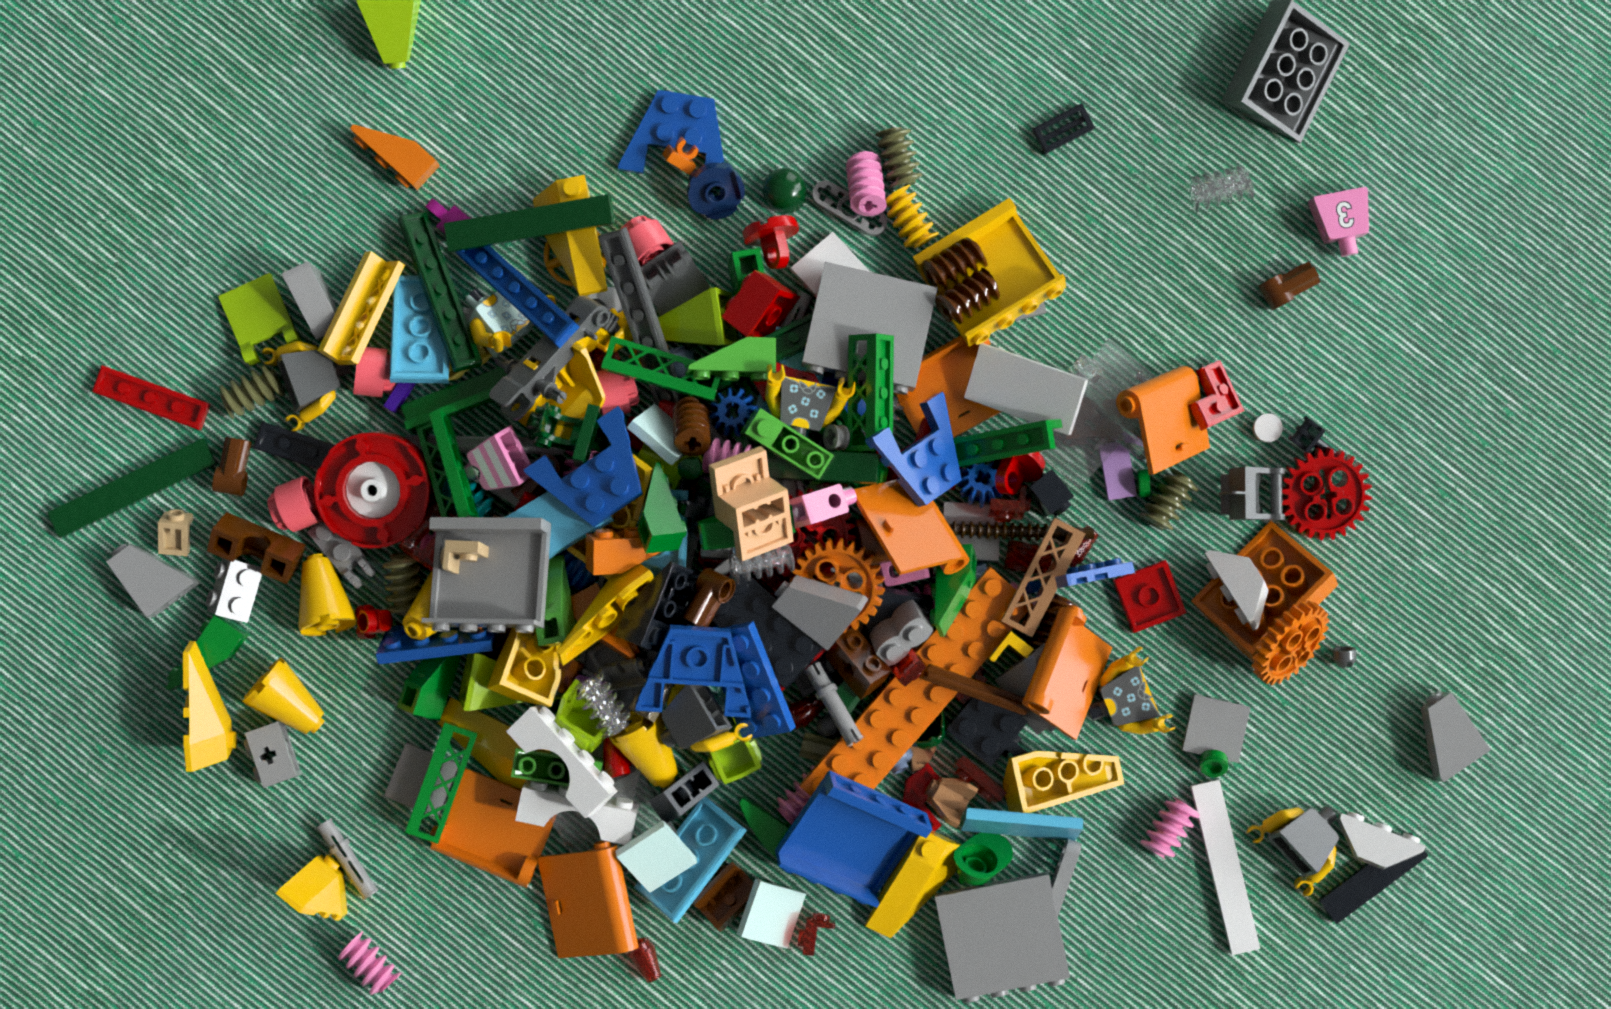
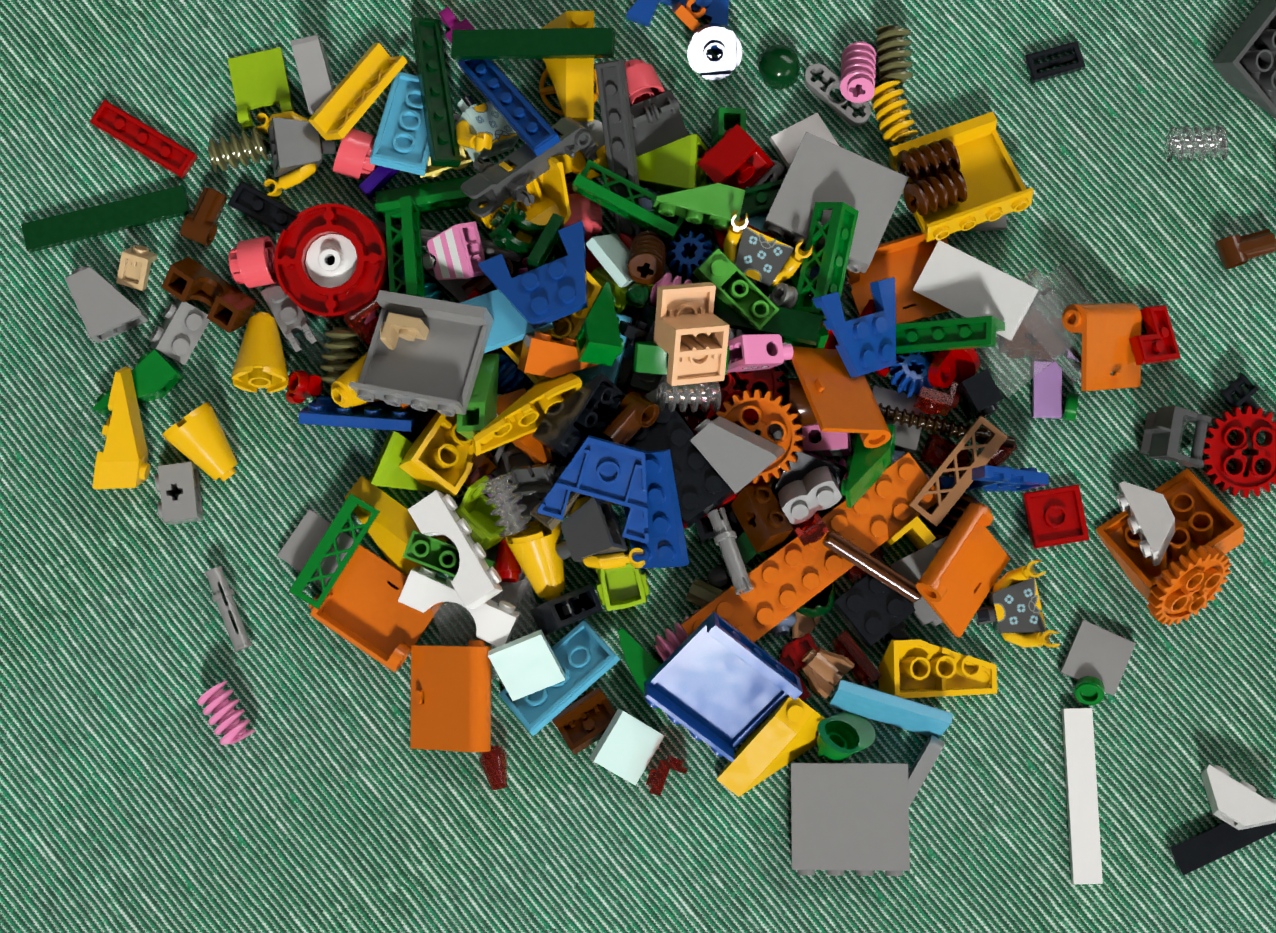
camera: 20 degrees right, 5 degrees down
yellow wedge [275,854,348,921] -> none
green slope [397,654,463,721] -> none
red tile [742,215,799,269] -> none
clear red cone [788,695,825,730] -> none
olive piece [1139,467,1199,530] -> none
bright pink piece [1140,796,1200,860] -> none
torso [1246,806,1339,896] -> none
white tile [1252,414,1283,443] -> none
dark grey hinge [1333,646,1357,668] -> none

